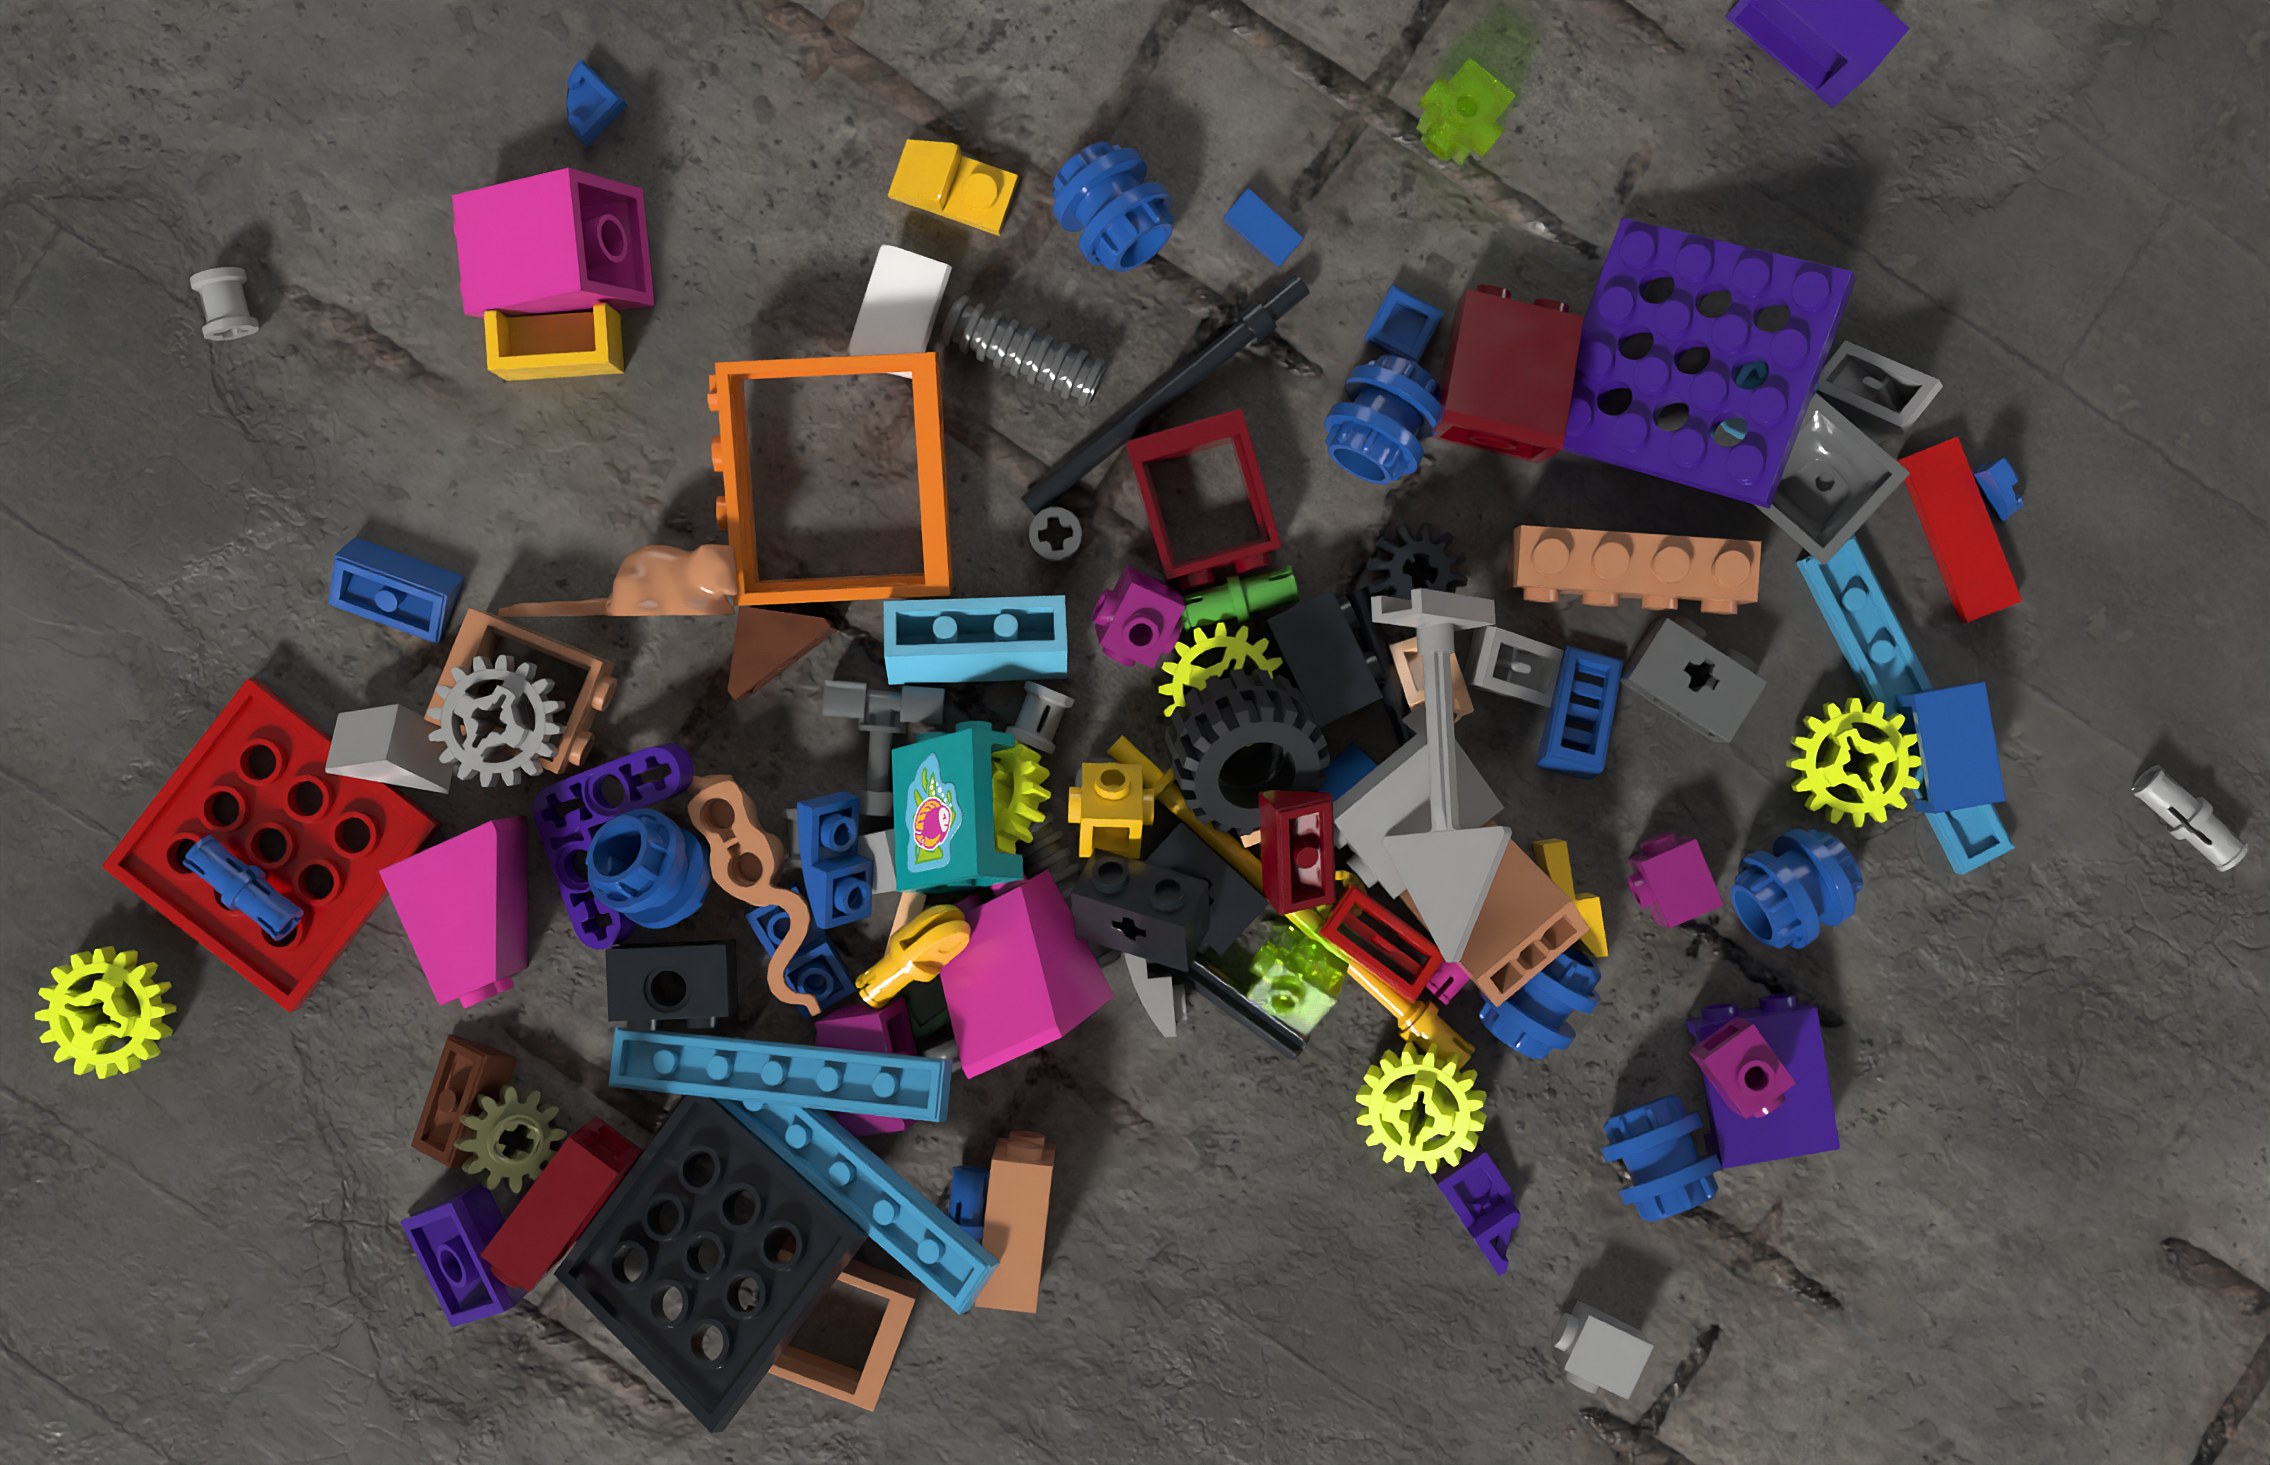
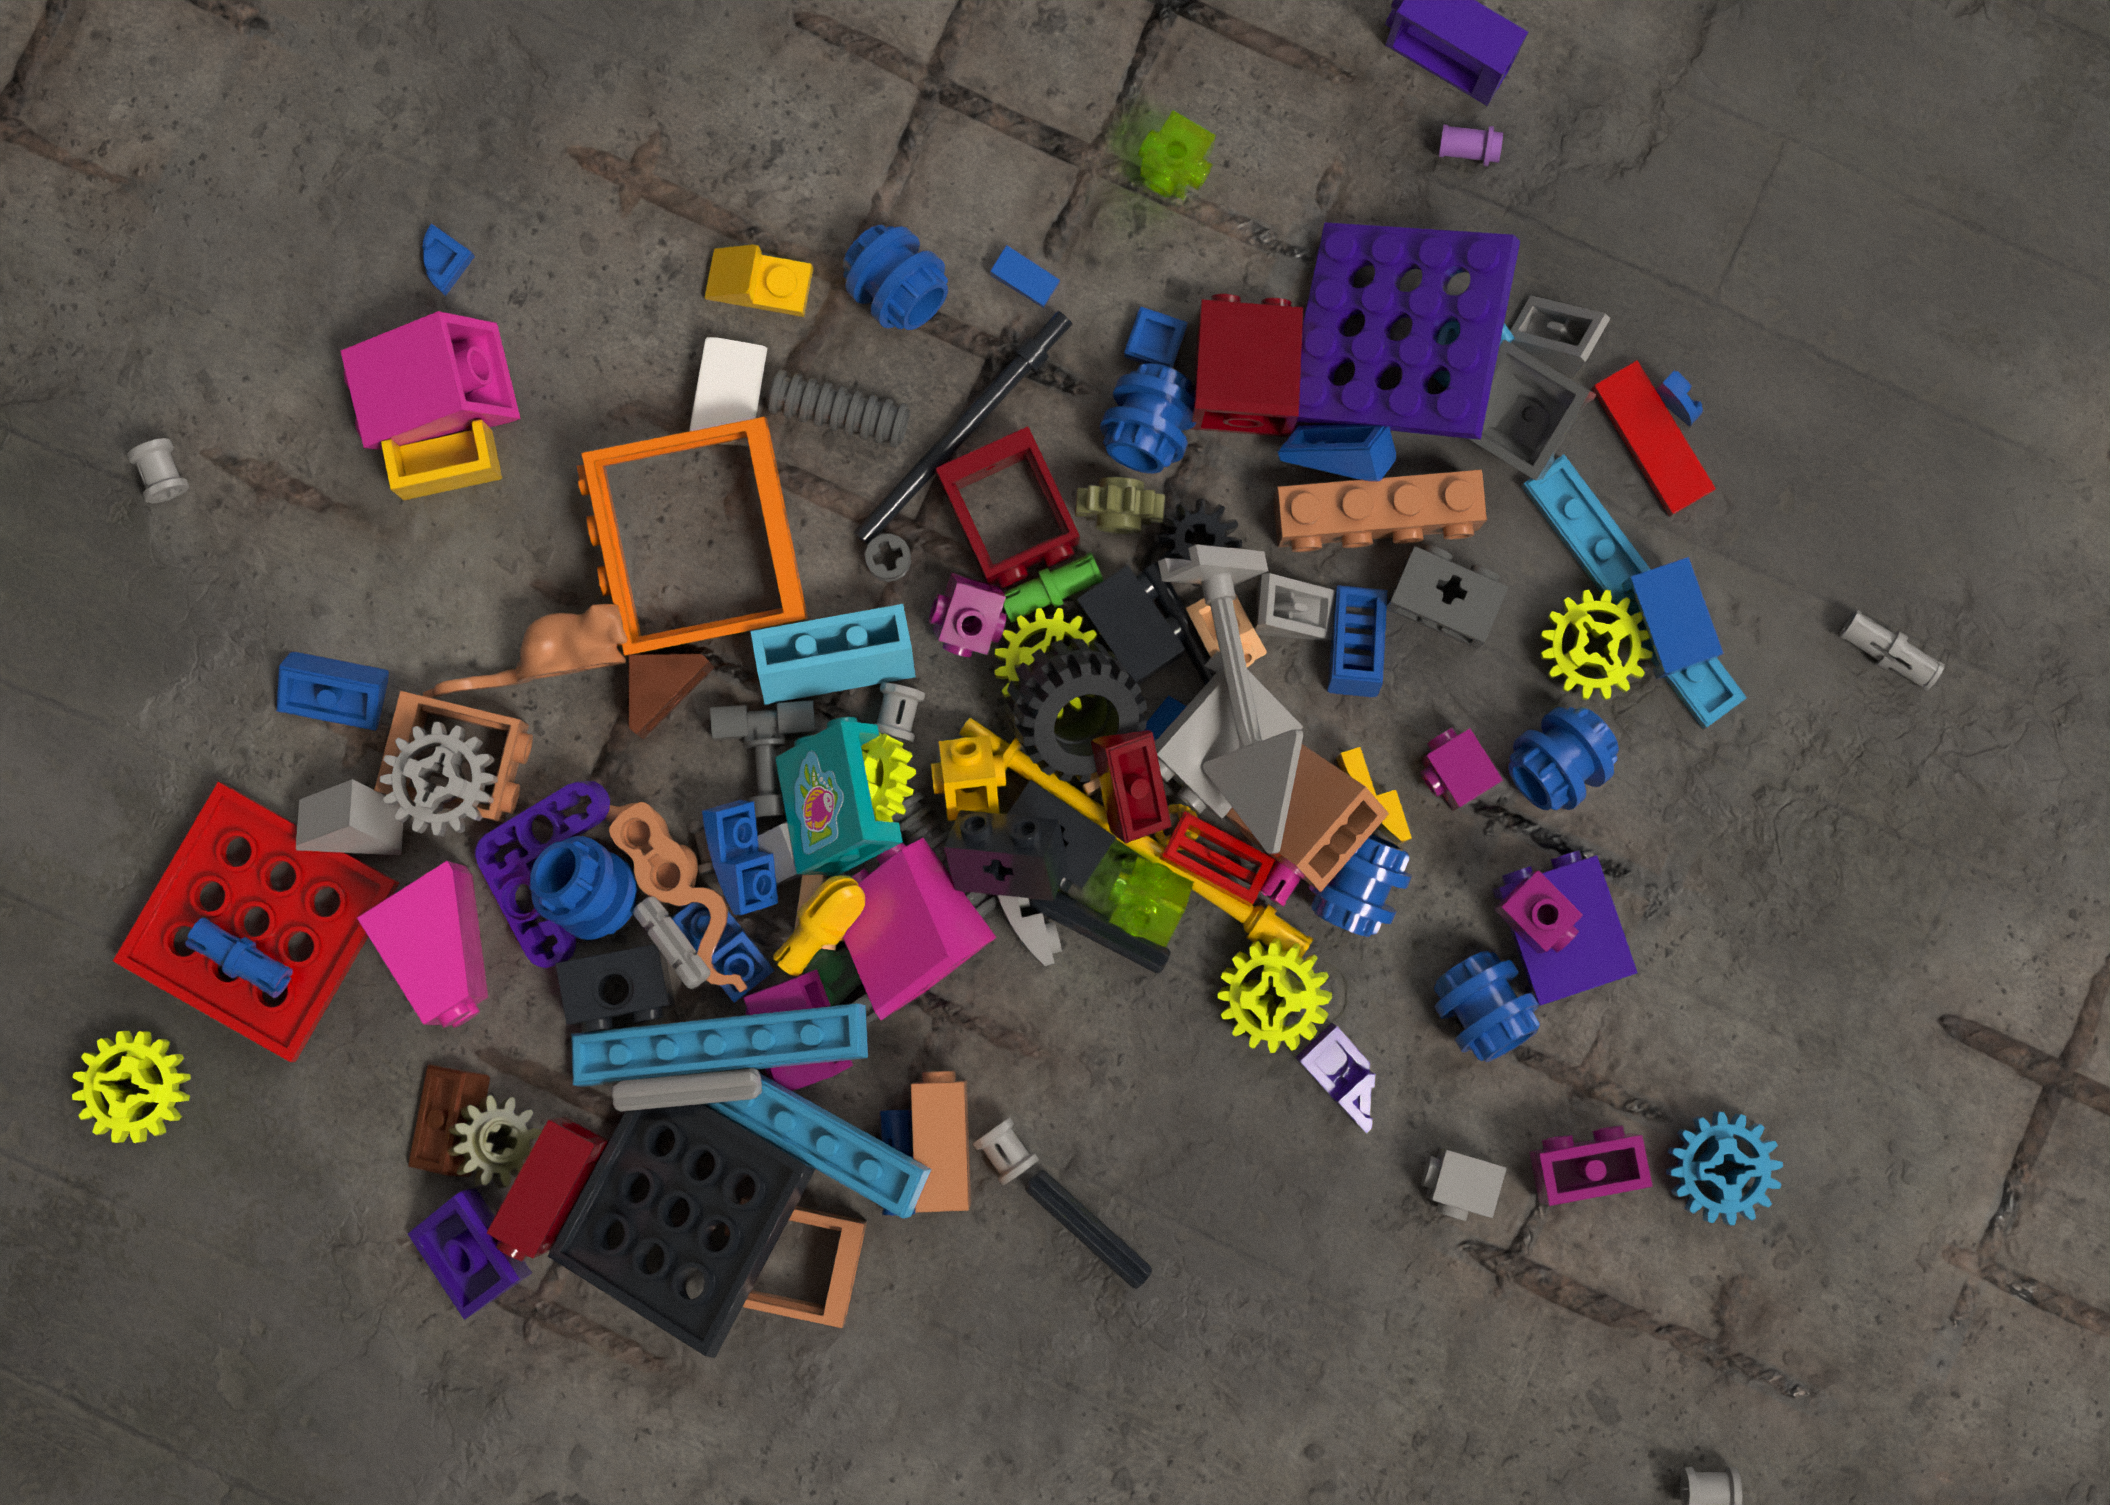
camera: 15 degrees left, 5 degrees down
none -> light grey axle [611,1068,762,1112]
none -> light grey axle [633,896,711,989]
none -> light grey bush [972,1117,1039,1186]
none -> black axle [1025,1170,1152,1289]
none -> olive gear [1075,477,1165,534]
none -> blue slope [1278,424,1396,482]
none -> medium lavender pin [1439,124,1503,166]
none -> magenta brick [1529,1125,1653,1206]
none -> dark azure gear [1666,1111,1783,1226]

